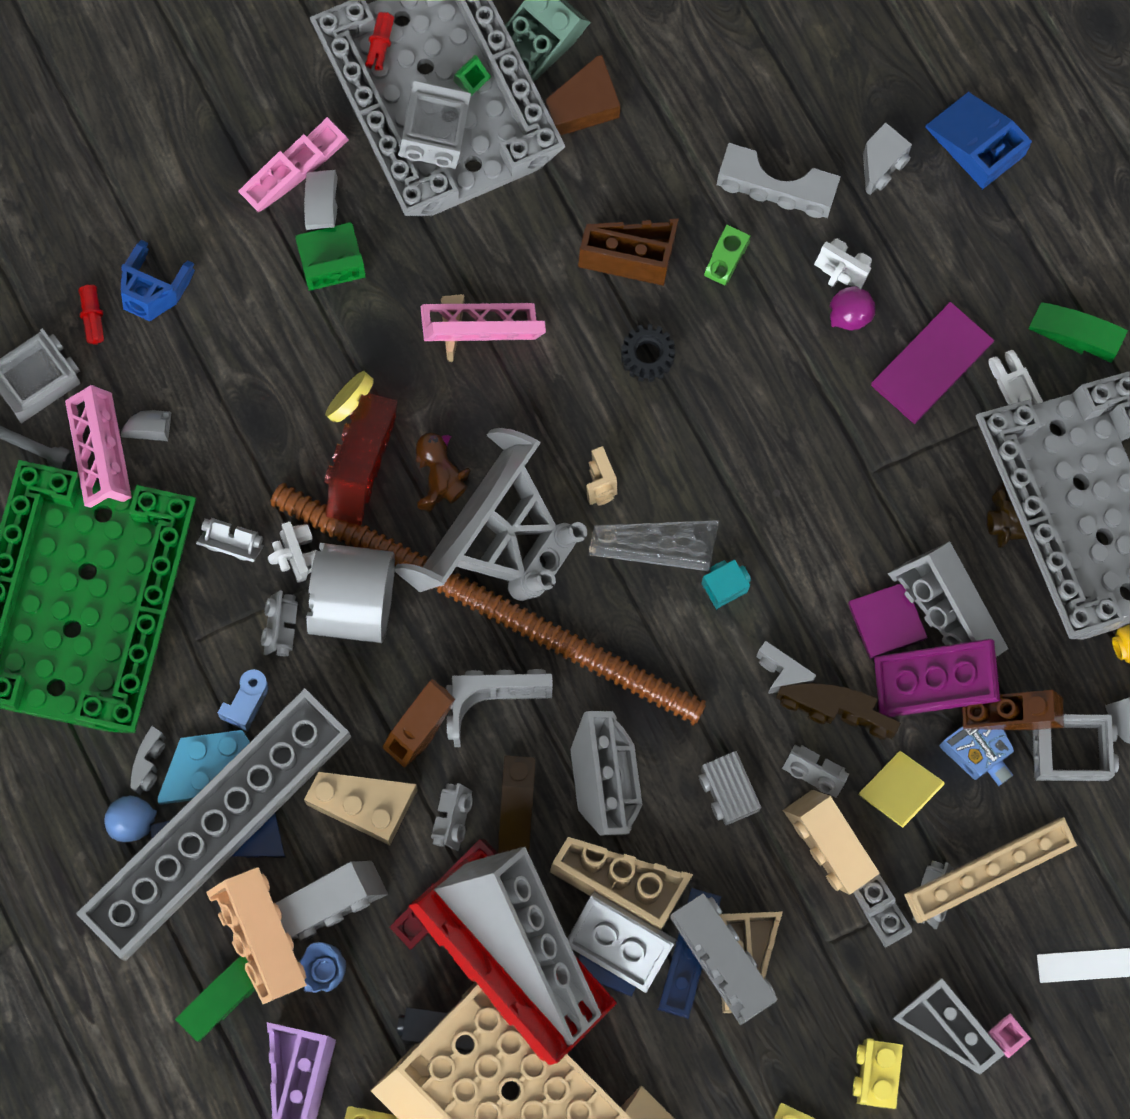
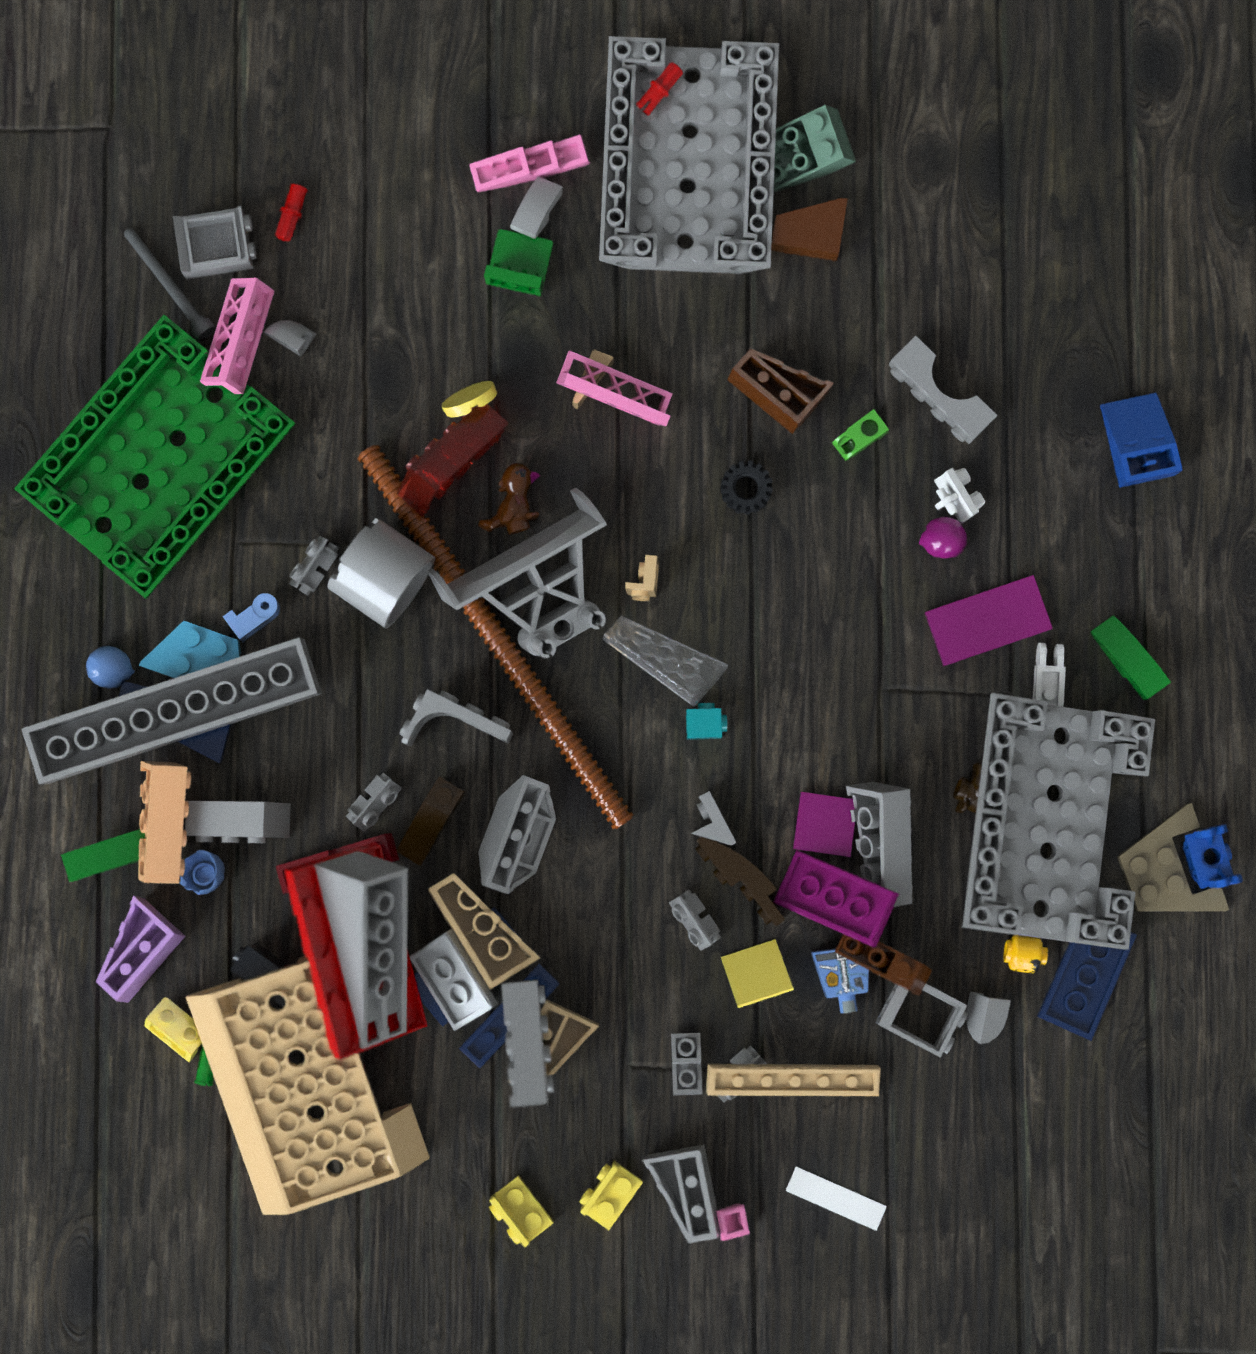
camera: 30 degrees right, 10 degrees up
blue piece [121,240,195,321] -> none
light grey slope [130,726,166,795] -> none
light grey hinge [196,518,264,562] -> none
white hips [268,522,317,583] -> none
tan wedge [304,772,418,845] -> none
reddish brown slope [382,679,456,768] -> none
light grey window [398,81,471,169] -> none
green slope [453,55,491,96] -> none
light grey brick [698,751,762,826] -> none
tan wedge [783,790,880,895] -> none
light grey slope [863,123,912,195] -> none

